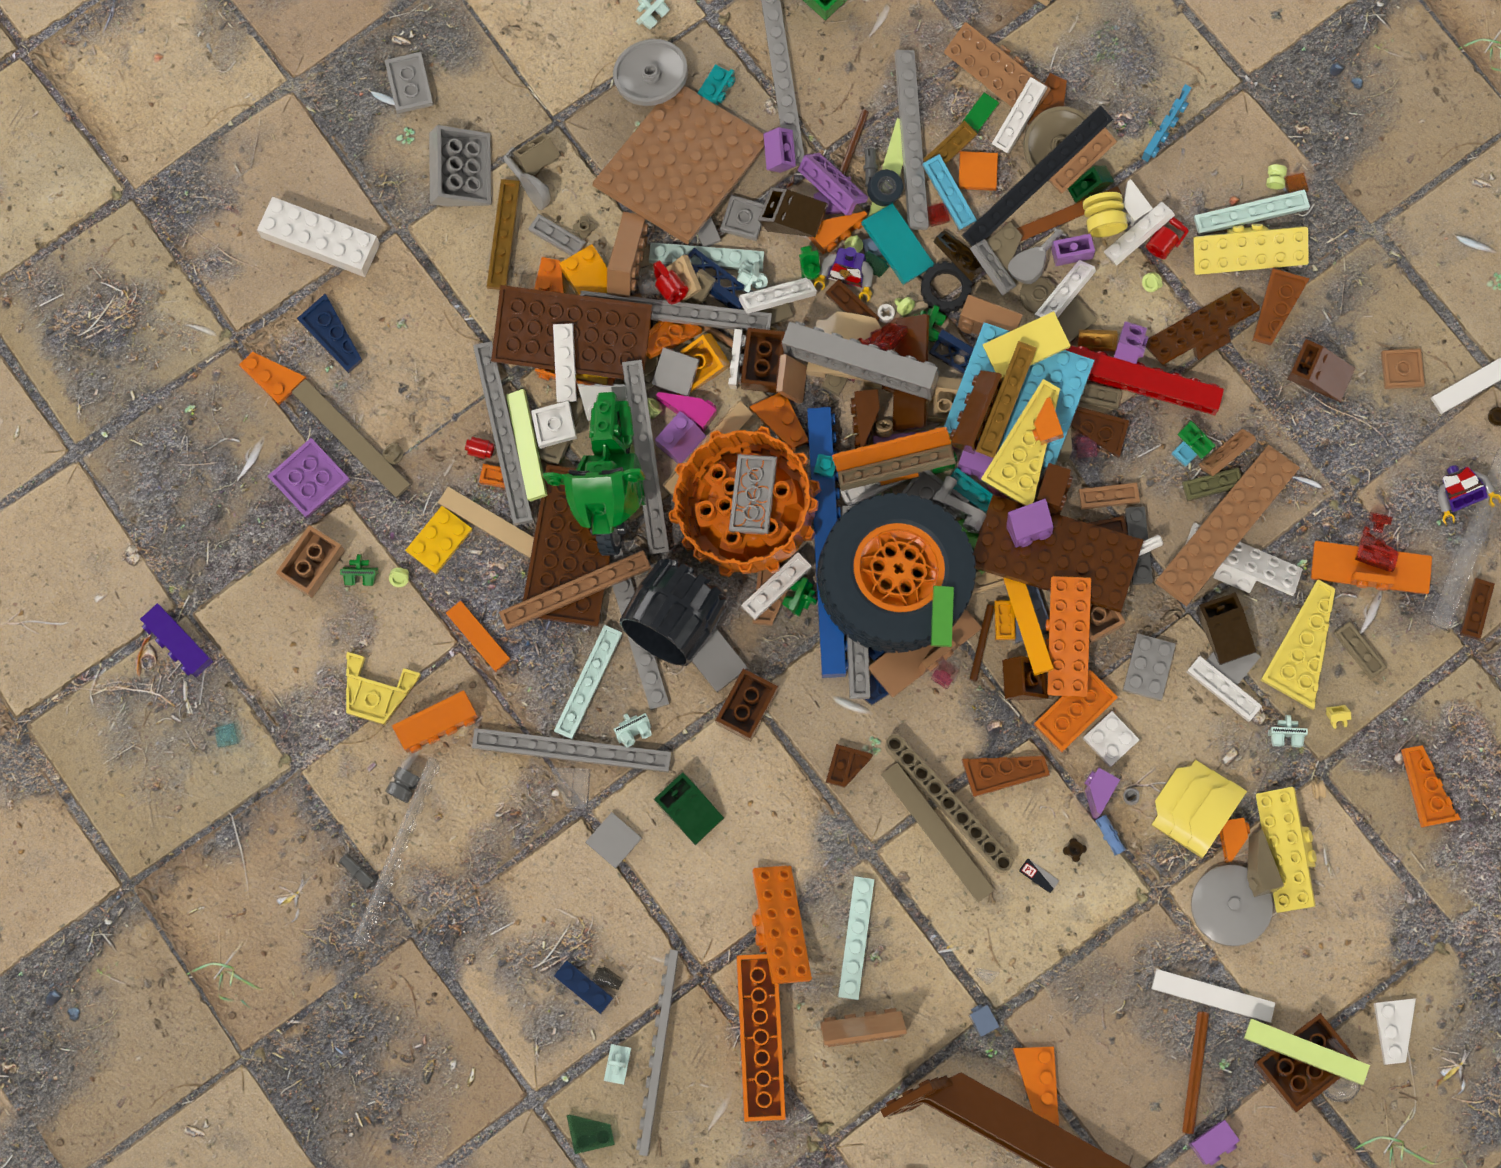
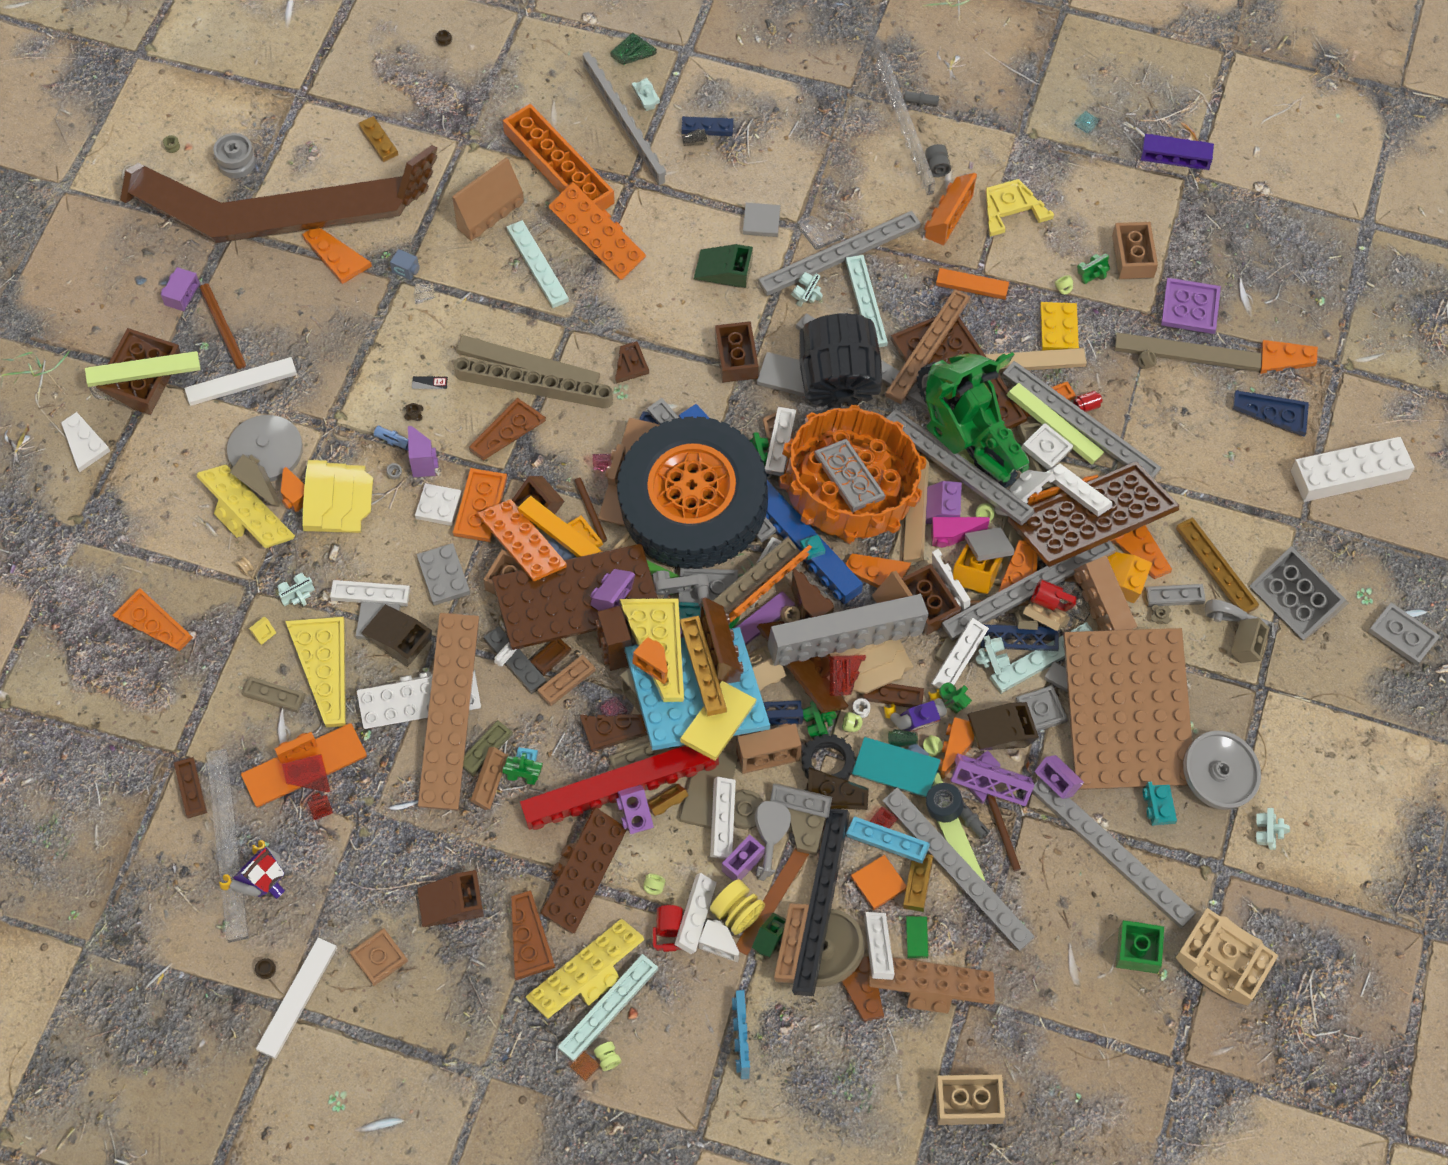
camera: 140 degrees right, 15 degrees down
bright green tile [931,586,954,647] -> none

